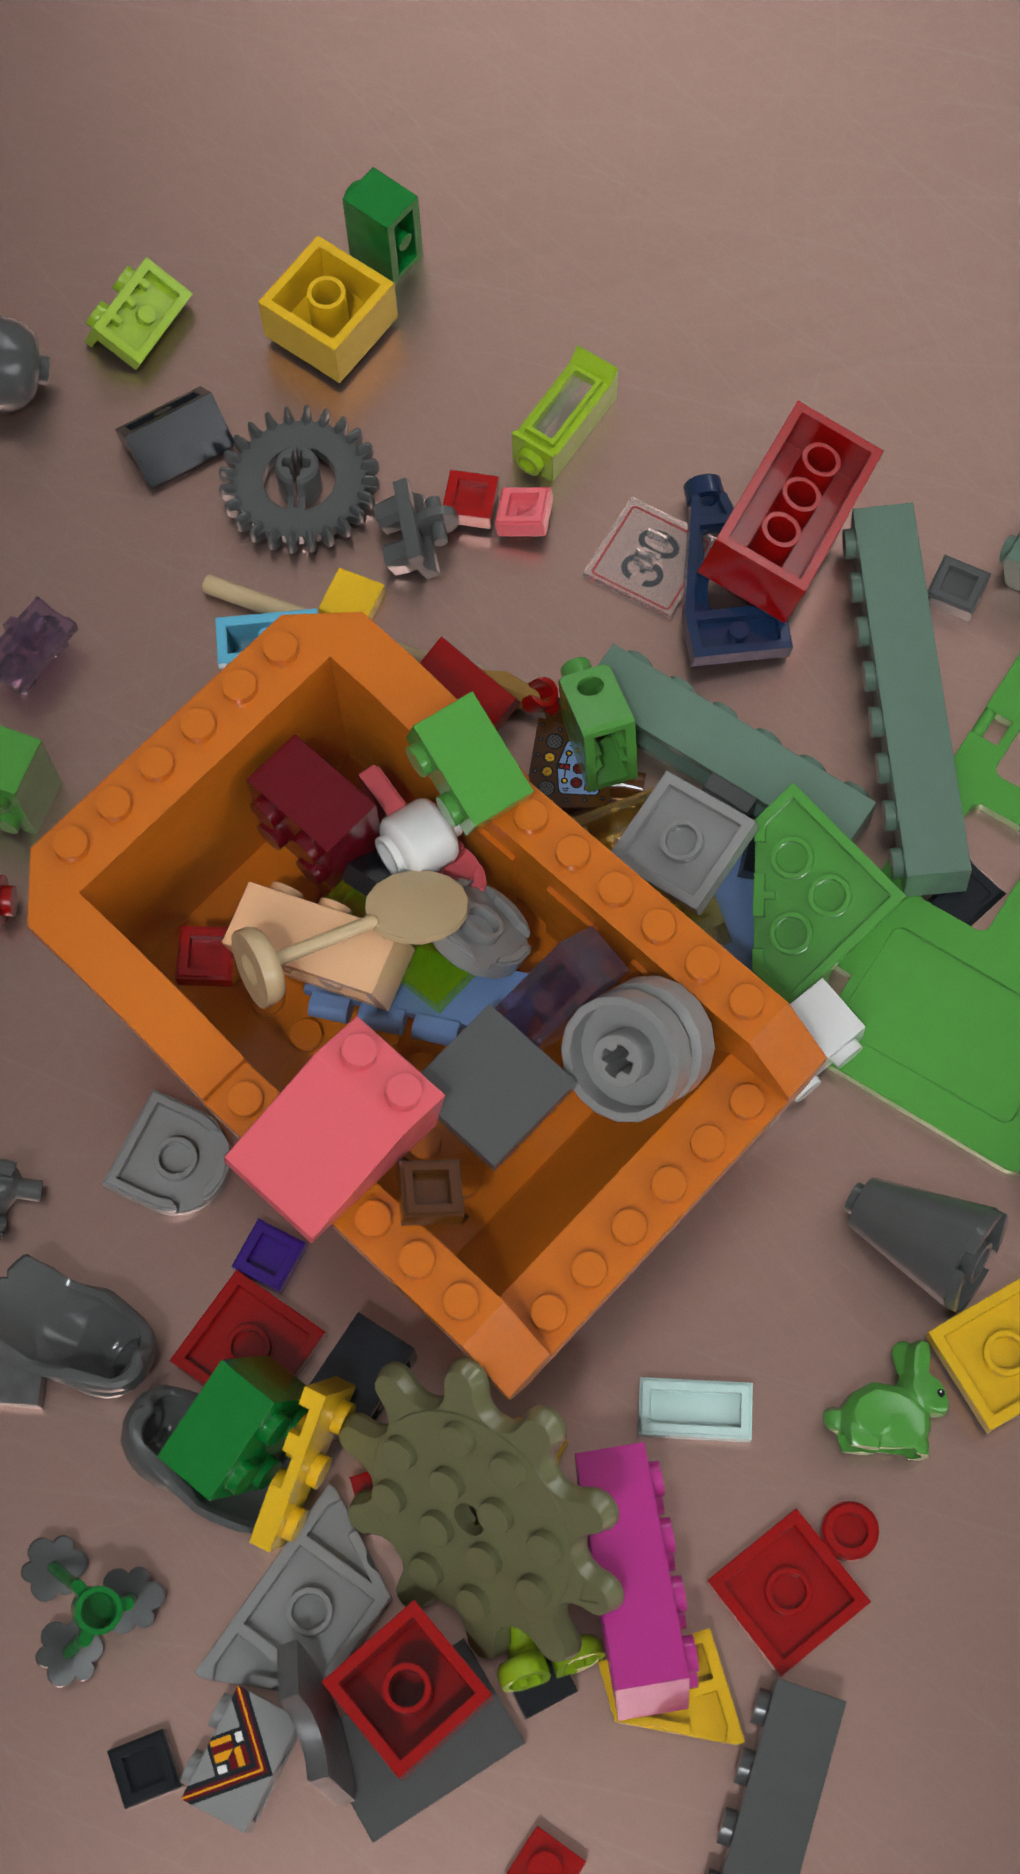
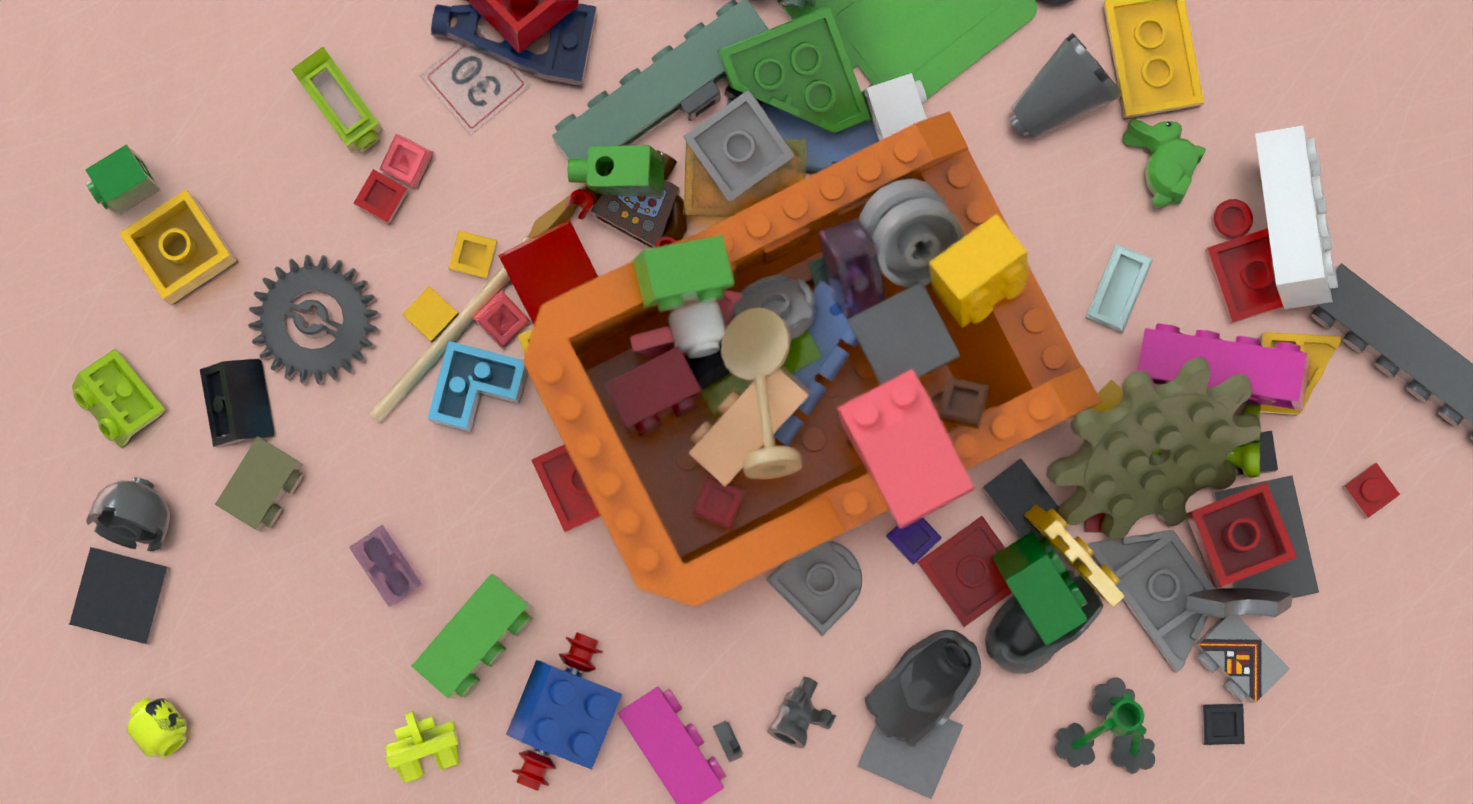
camera: 70 degrees left, 15 degrees up
dark grey hips [374,477,459,580] -> none
none -> olive brick [215,436,304,532]
none -> yellow tile [448,230,498,280]
none -> yellow brick [929,214,1028,328]
none -> white brick [1255,125,1338,309]

